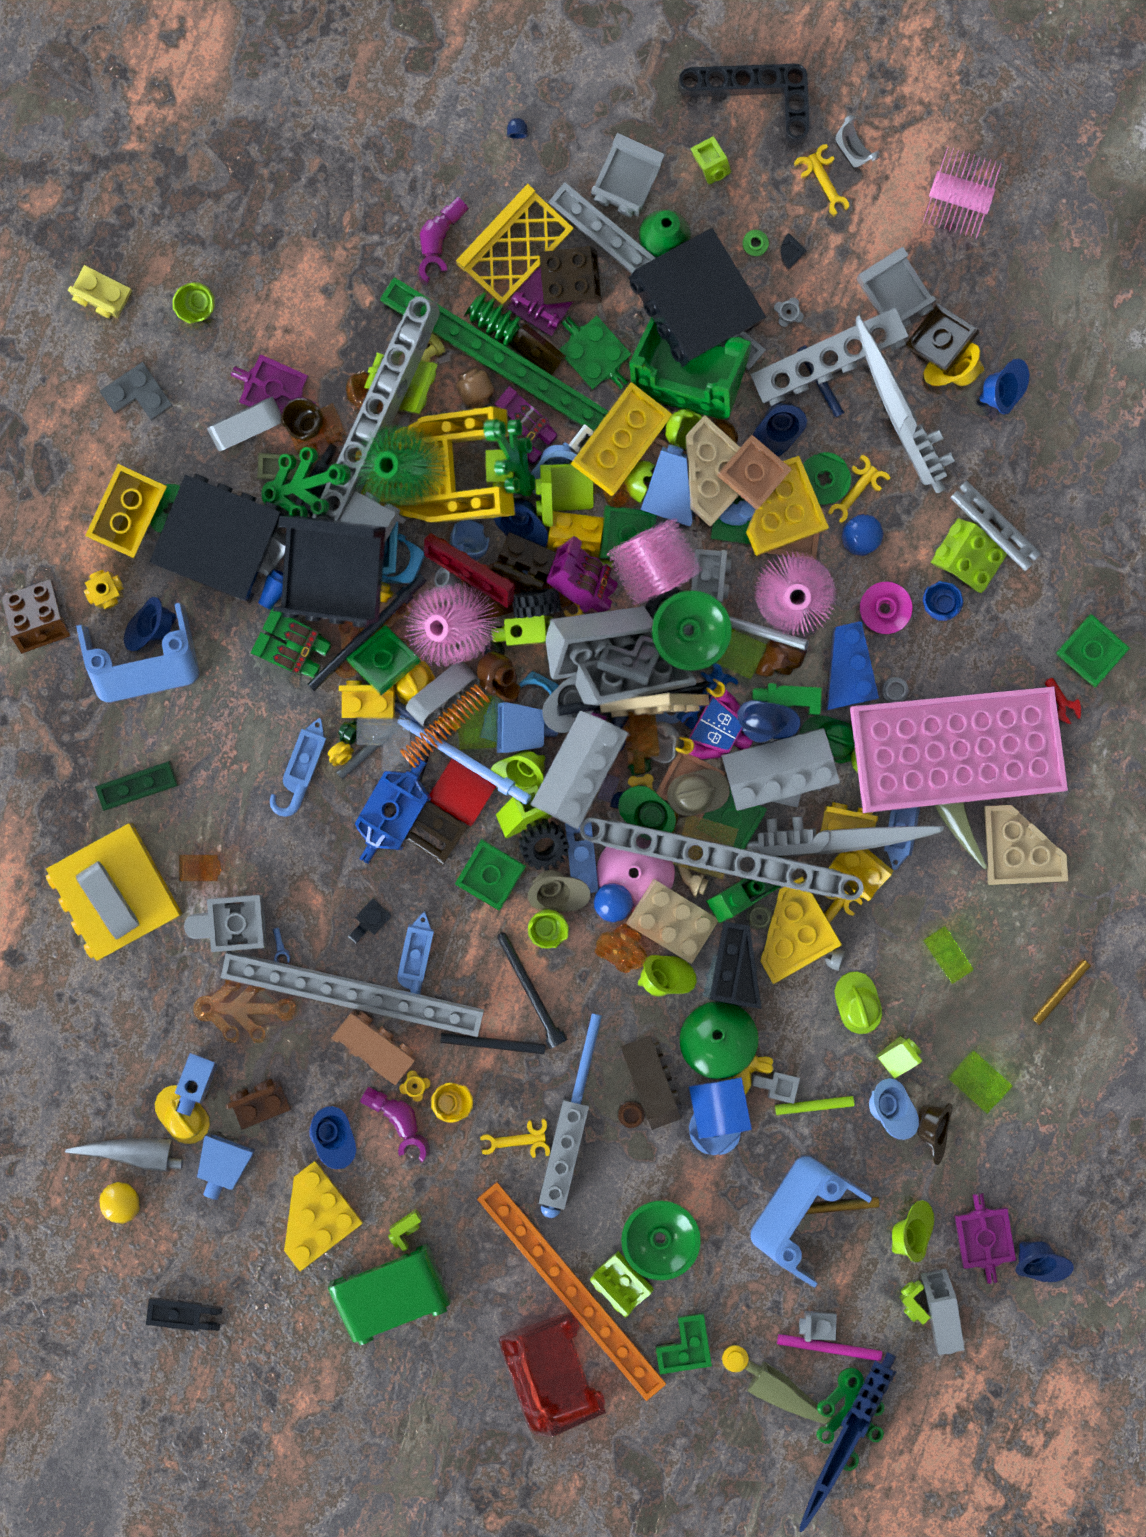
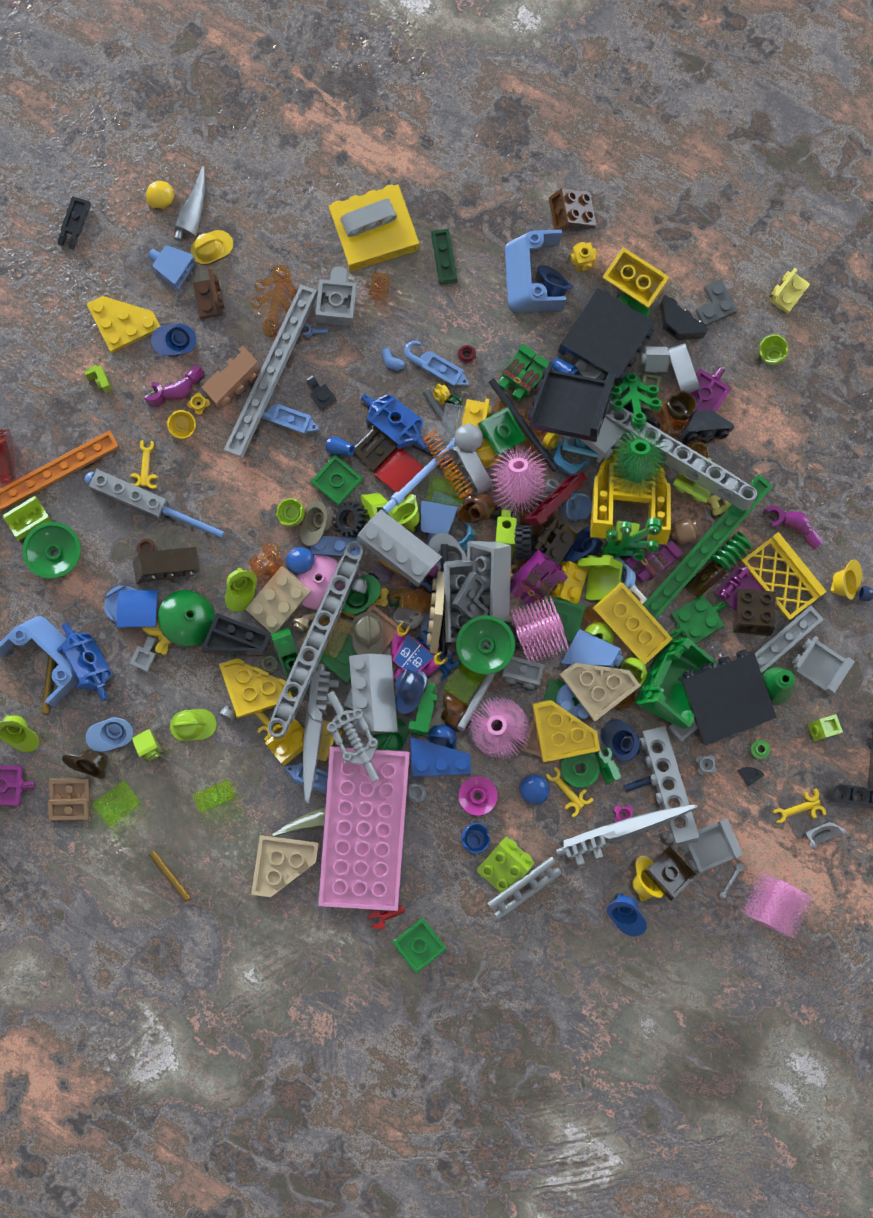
camera: 90 degrees right, 10 degrees down
medium blue torso [175,1053,218,1116] -> none
green windscreen [327,1243,451,1345] -> none
black bar [440,1033,546,1055] -> none
black piece [497,932,568,1049] -> none
nougat plate [717,435,792,510] -> none
lime bar [775,1096,854,1115] -> none
none -> medium nougat slope [48,778,90,820]
none -> blue plate [57,622,112,701]
none -> blue cone [326,436,355,456]
none -> light grey bar [327,691,379,782]
none -> light grey hinge [351,578,368,594]
none -> medium blue arm [381,348,405,371]
none -> blue hair [427,724,457,749]
none -> light grey hair [455,424,483,452]
none -> dark red plate [457,345,476,364]
none -> green plate [595,747,621,784]
none -> dark pink plate [614,805,633,822]
none -> light grey brick [641,346,669,373]
none -> black slope [660,295,709,340]
none -> black slope [678,410,734,442]
none -> light grey hinge [719,864,744,899]
none -> yellow piece [830,559,863,600]

